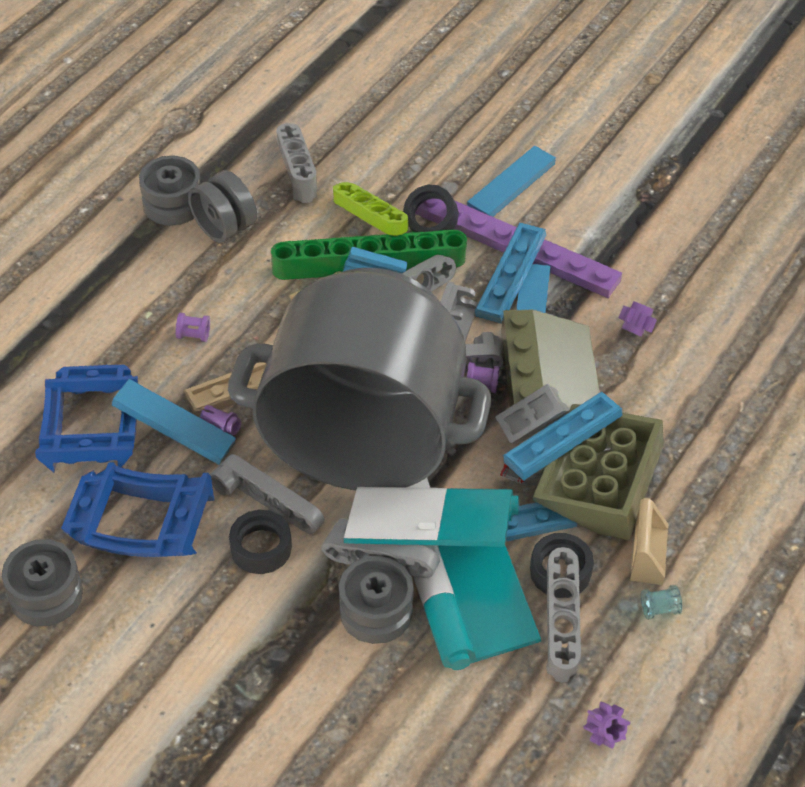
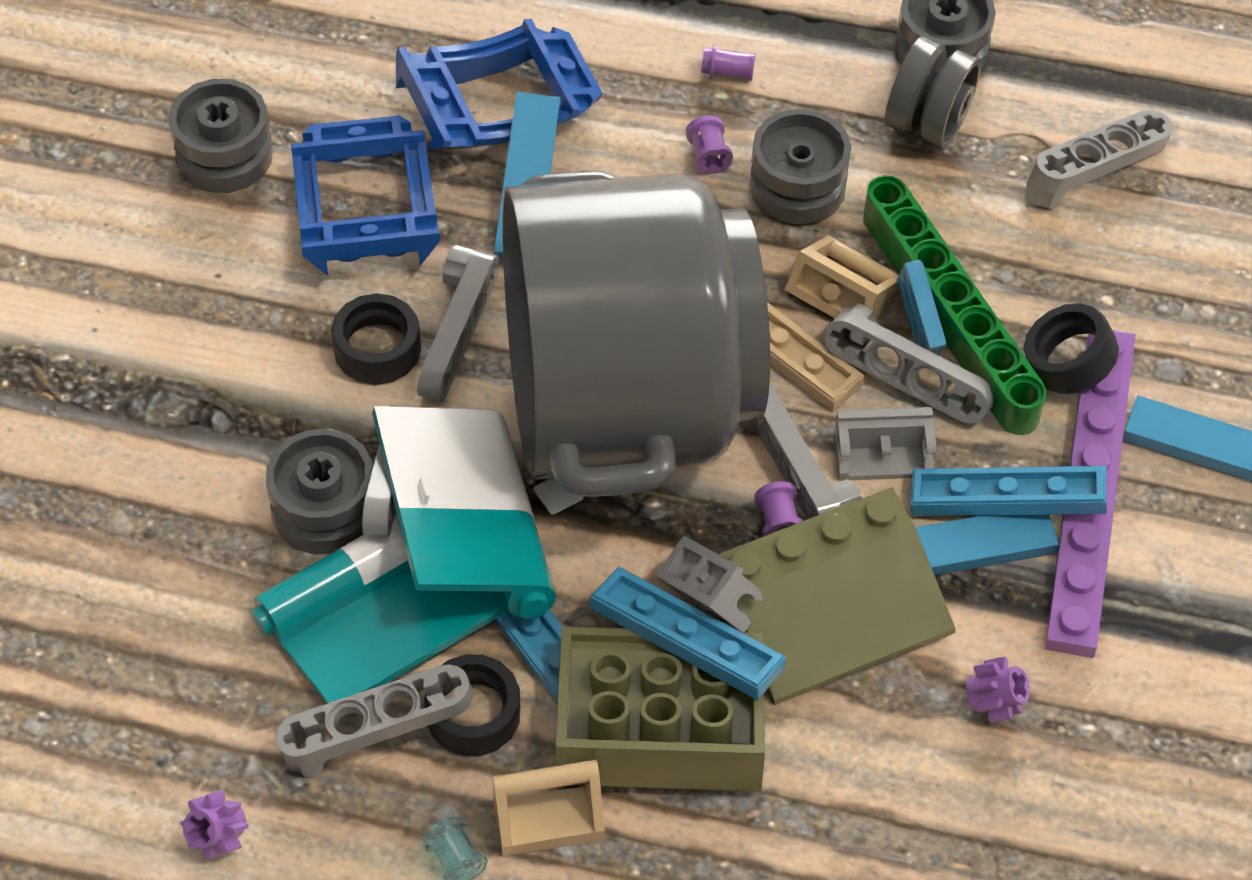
camera: 70 degrees right, 5 degrees up
lime beam [333,182,408,235] -> none
none -> medium lavender pin [701,44,756,81]
none -> dark grey wheel [749,109,852,225]

